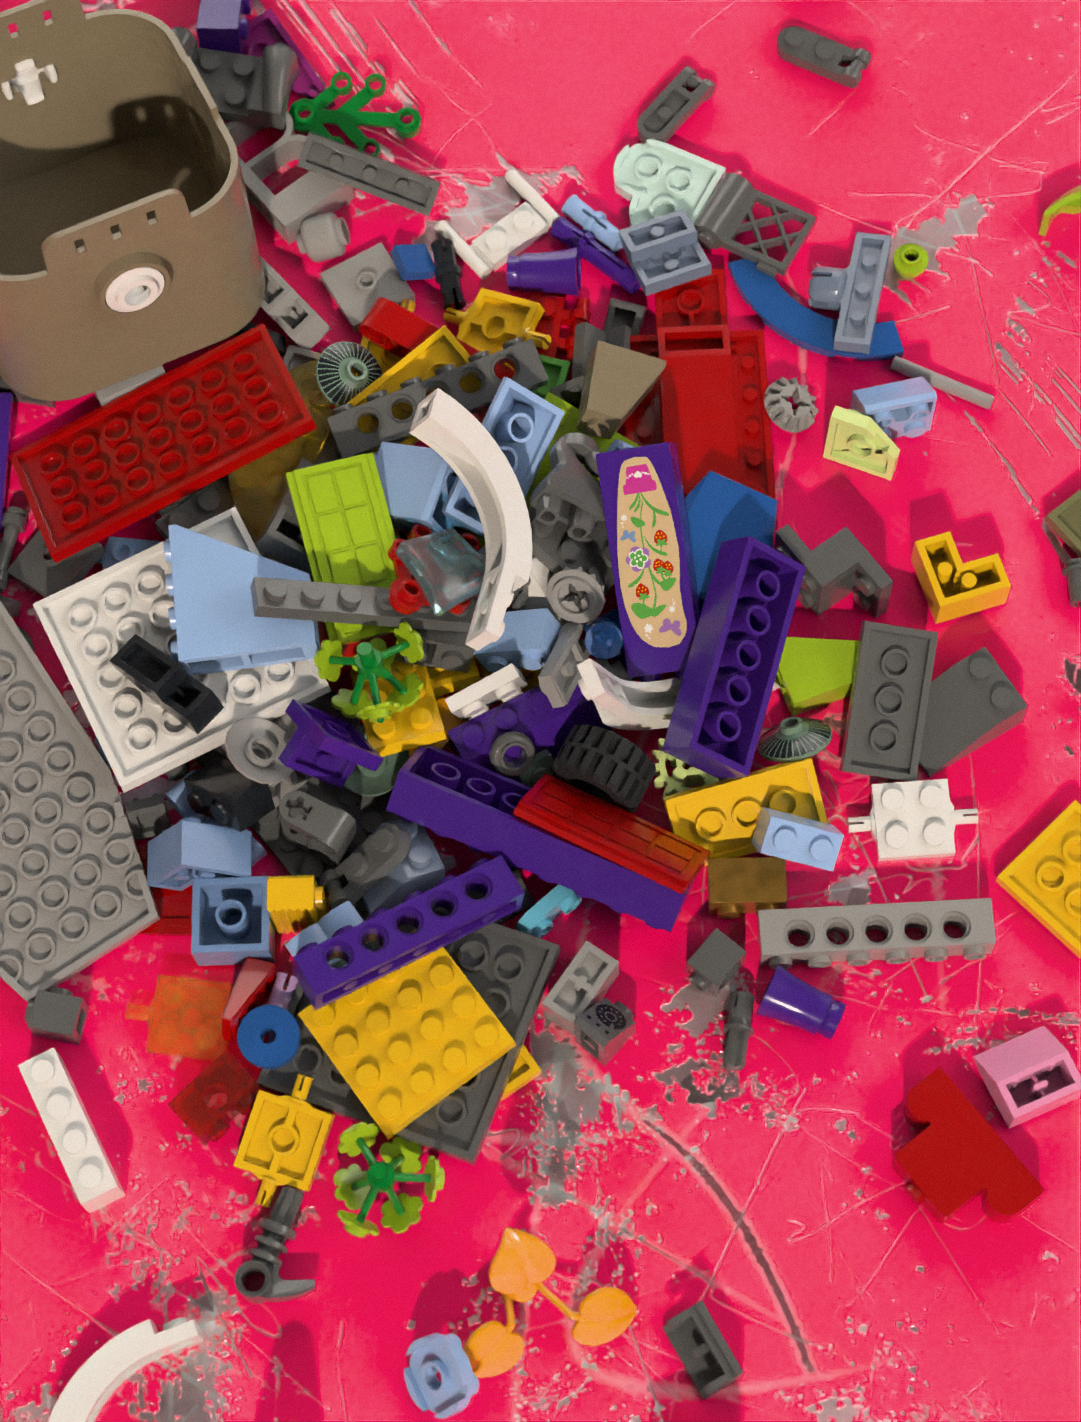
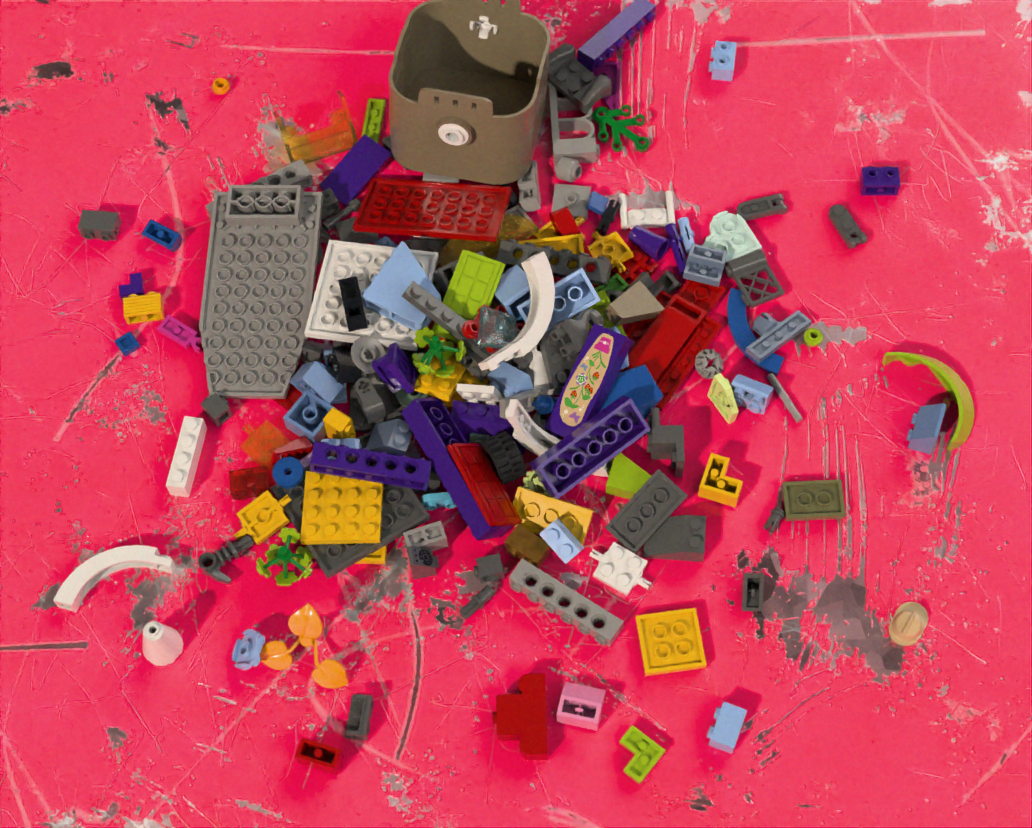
camera: 35 degrees right, 5 degrees down
dark grey fence [297,131,441,216] -> none
dish [315,341,383,407] -> none
dark grey plate [319,824,411,910] -> none
dark grey piece [489,731,535,777] -> none
light grey gear [546,566,606,623] -> none
dark purple plant [756,965,846,1039] -> none
dish [757,717,832,762] -> none

